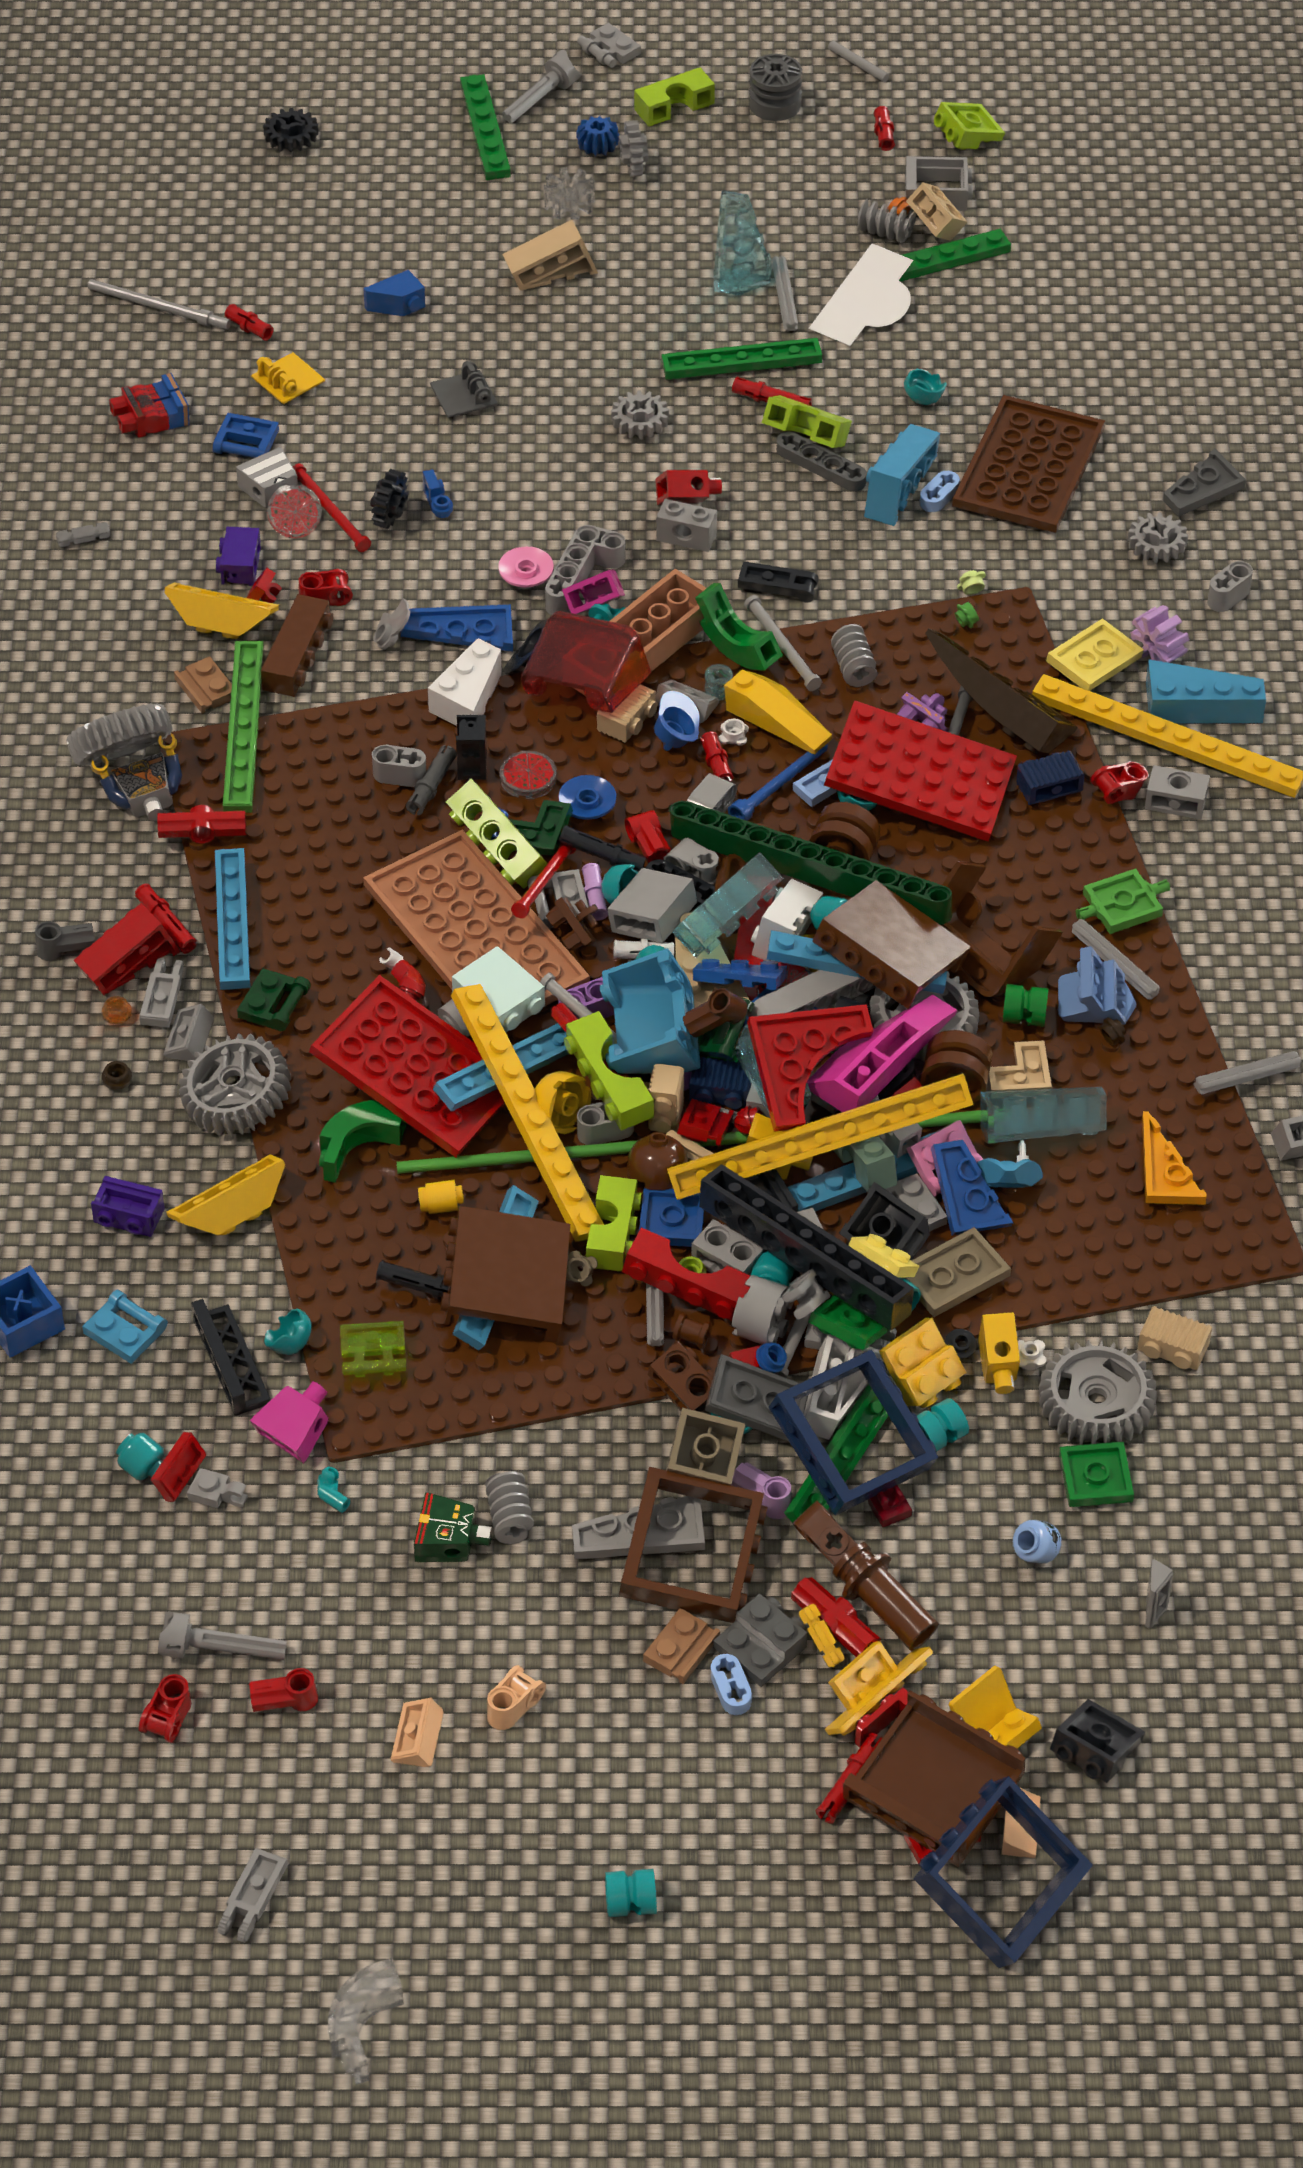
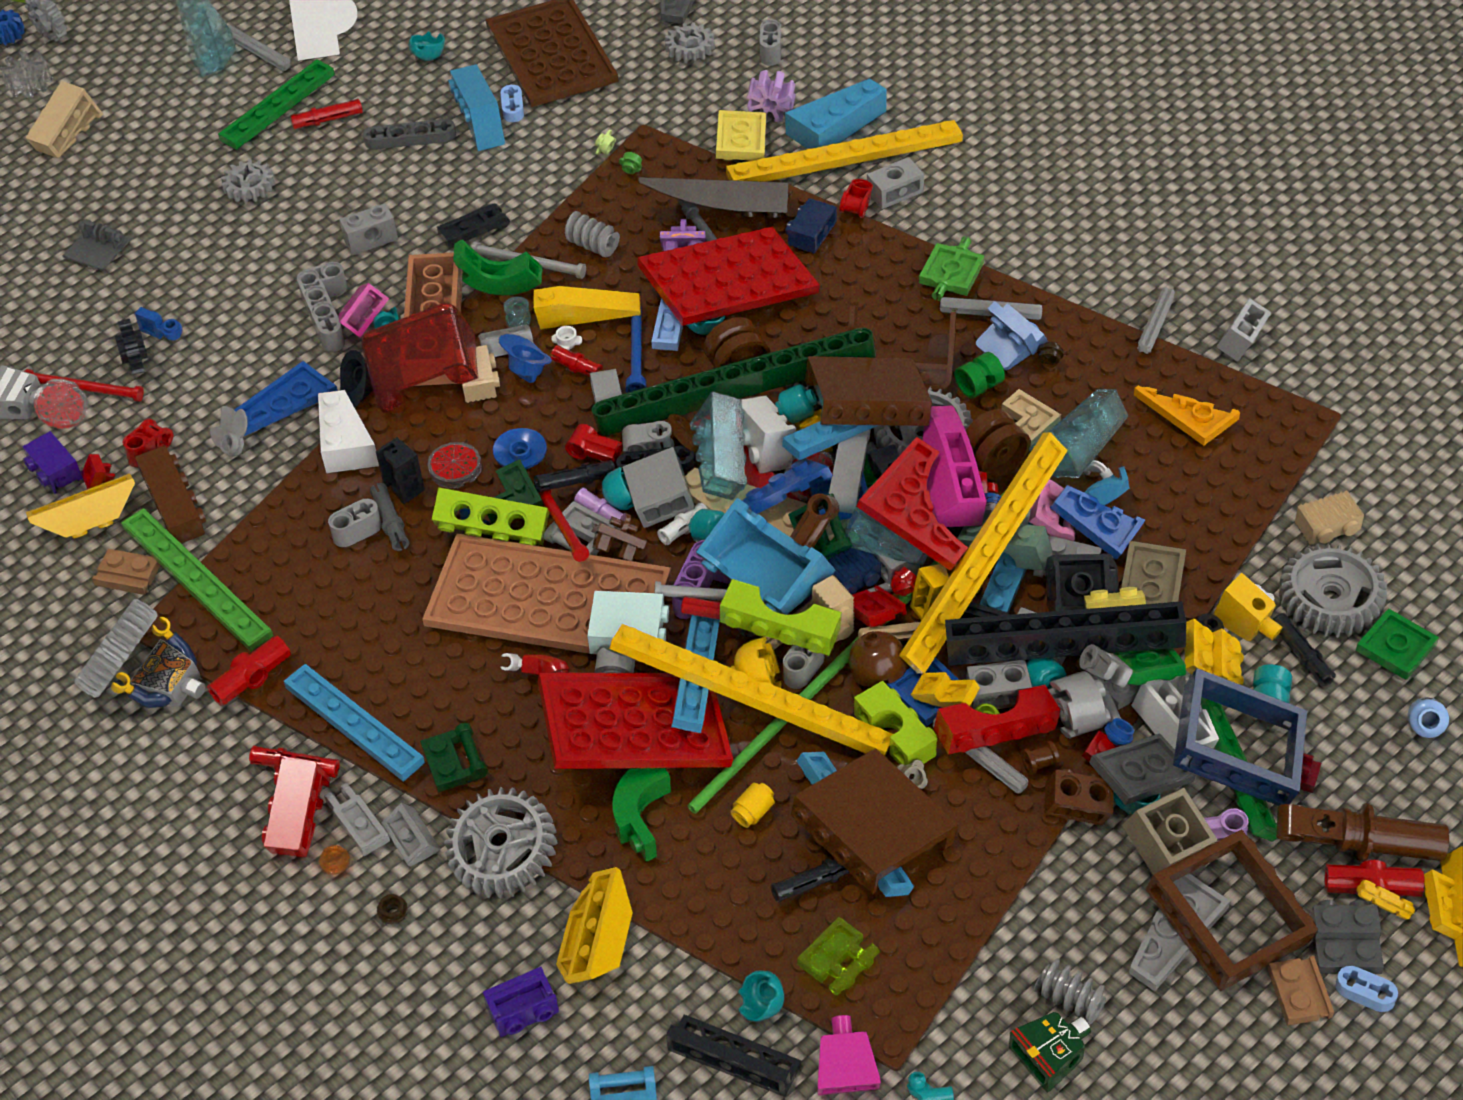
camera: 40 degrees left, 0 degrees up
dark grey piece [35,921,95,961] -> none
bright pink dish [499,546,554,588] -> none
red torso [655,470,722,505] -> none
lime arch [761,395,852,448] -> none
none -> yellow slope [911,672,980,707]
none -> black pin [1273,613,1336,687]

